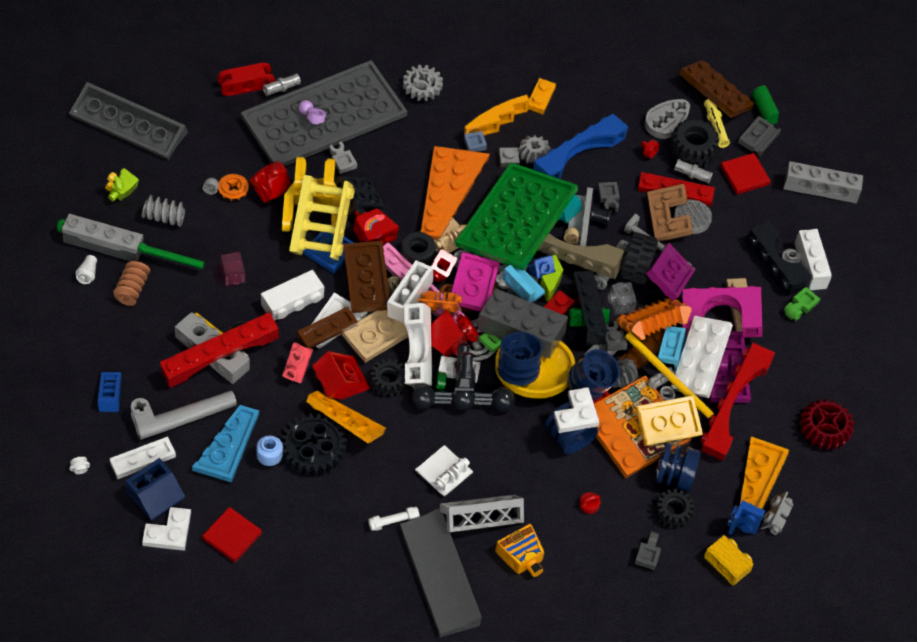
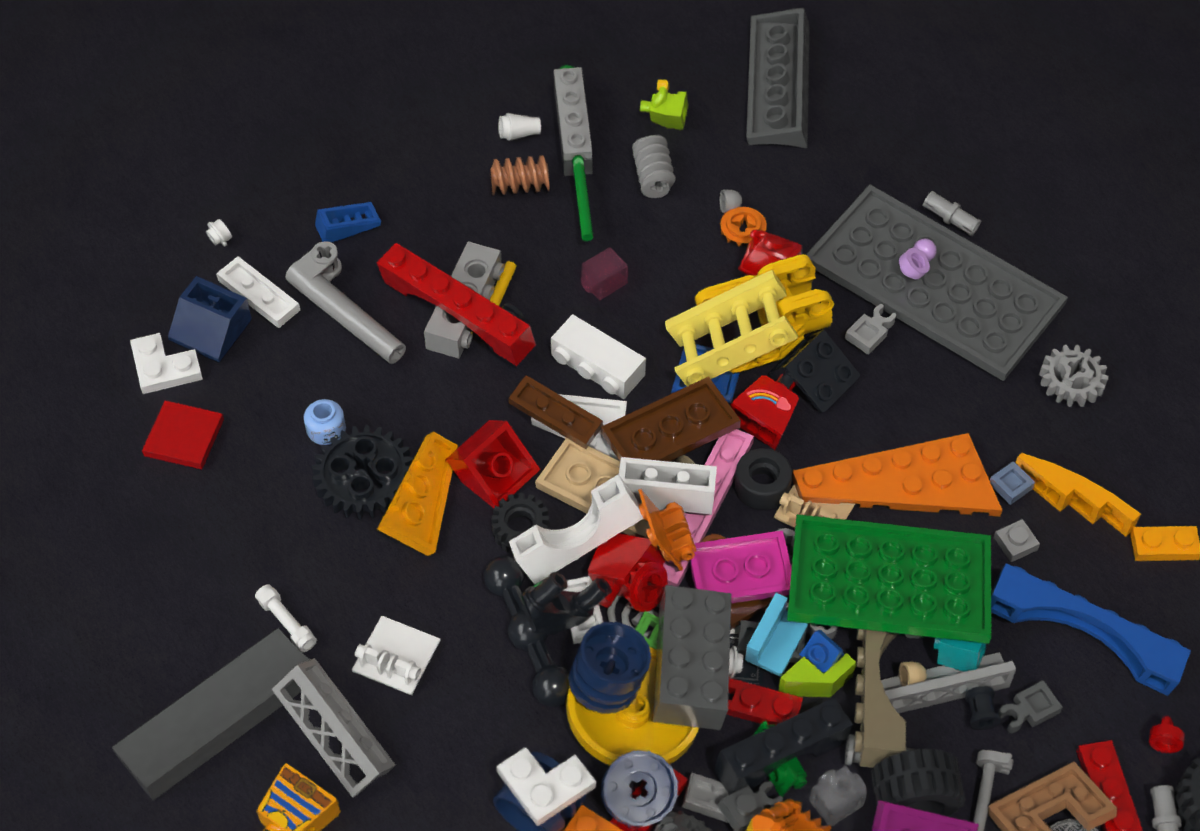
camera: 75 degrees right, 0 degrees up
dark azure wing [192,405,259,483] -> none
red piece [217,63,275,96] -> none
coral hips [282,342,313,383] -> none
brick [430,249,457,282] -> none
light grey gear [518,134,550,166] -> none

